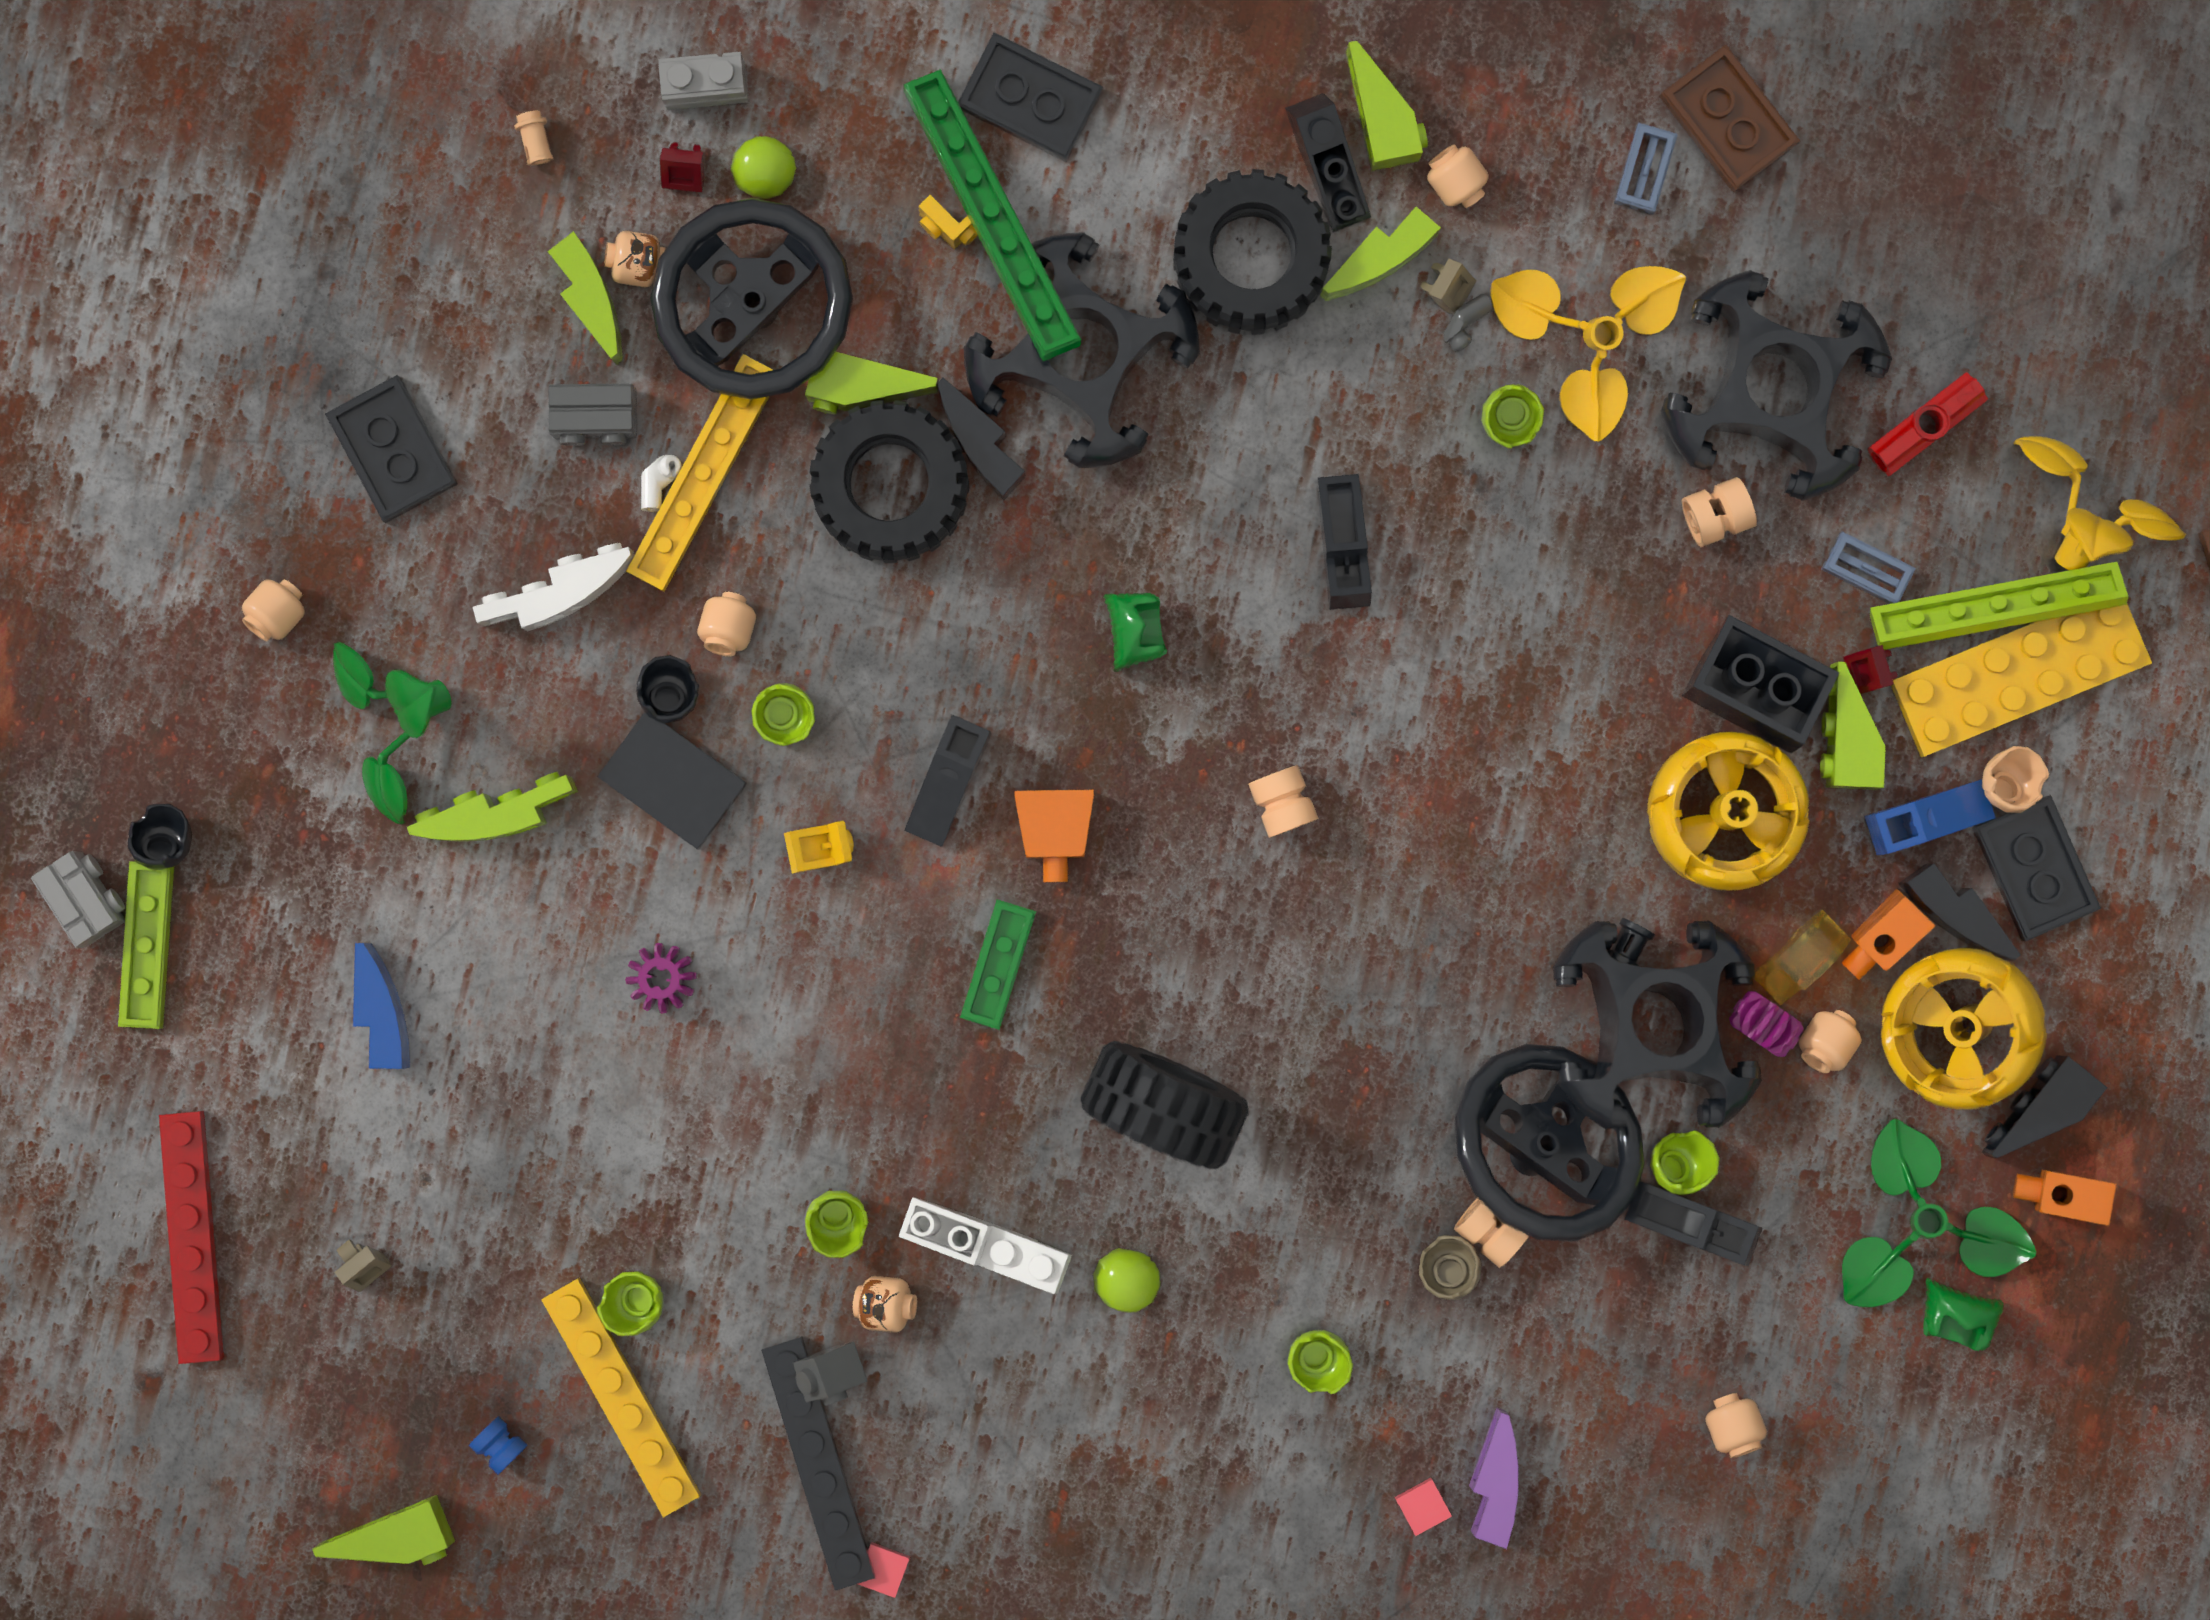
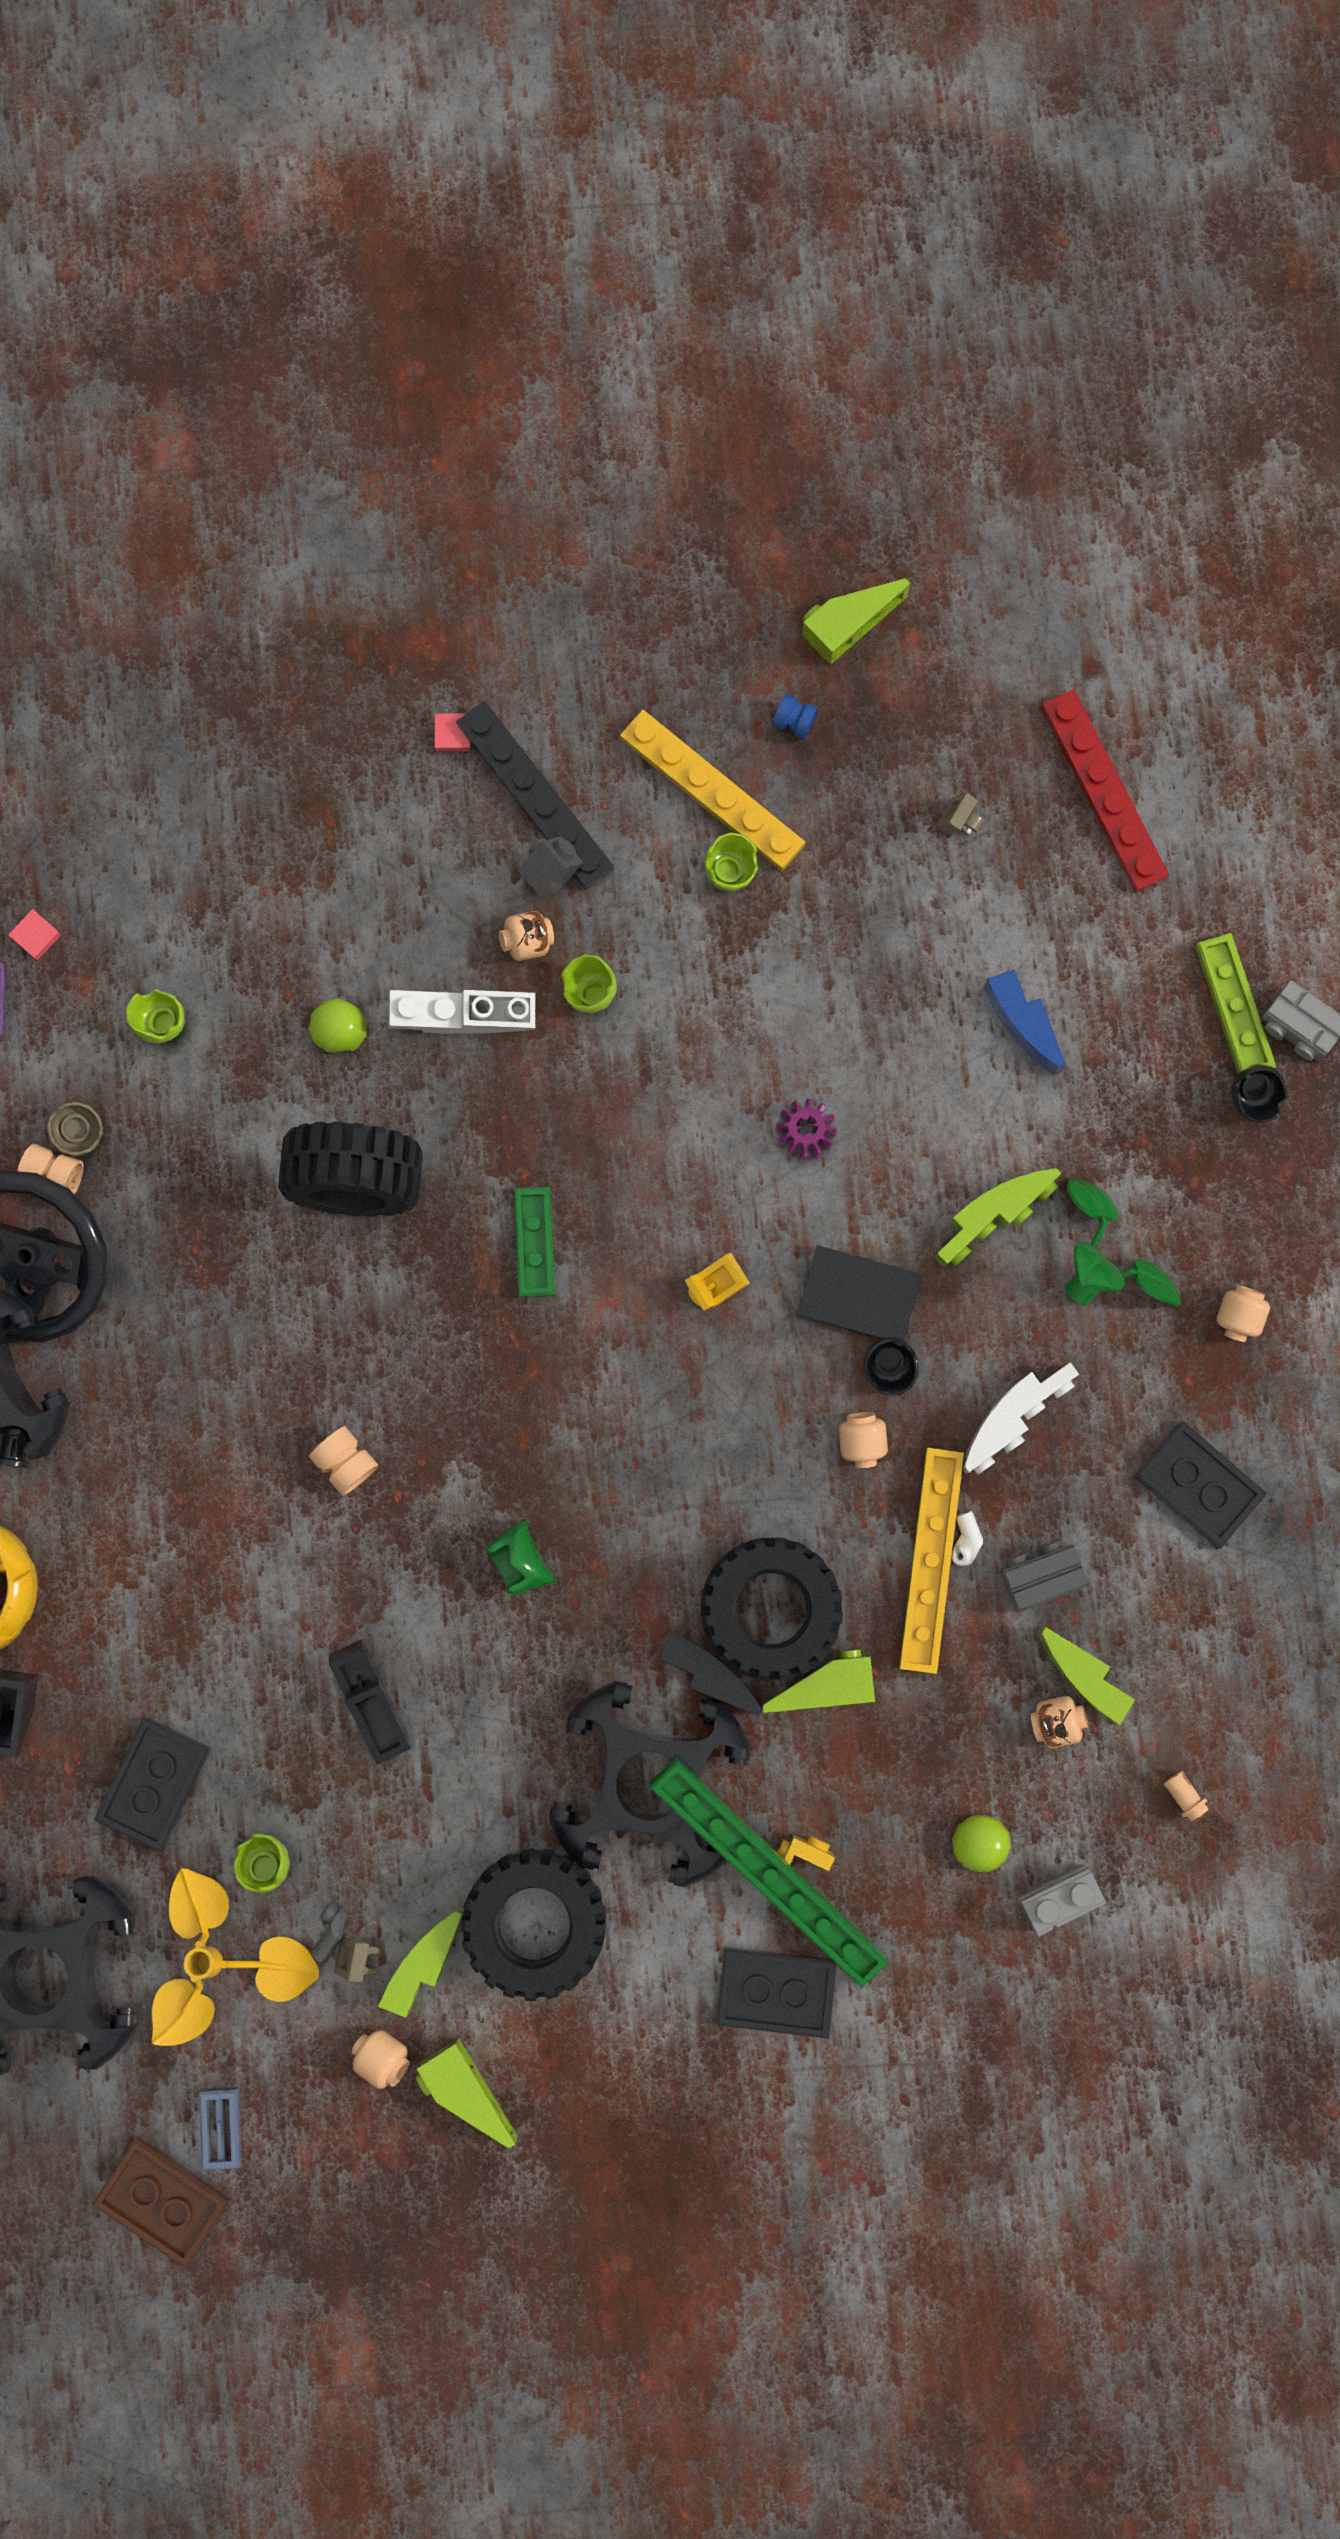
camera: 165 degrees right, 5 degrees down
black piece [650,198,853,400] -> none
dark red tile [660,142,705,192] -> none
lime hair [751,683,815,746] -> none
black slope [904,715,992,847] -> none
orange torso [1015,790,1094,882] -> none
black slope [1285,93,1371,232] -> none
light nougat wheel [1682,477,1757,547] -> none
none -> black tile [94,1717,212,1852]

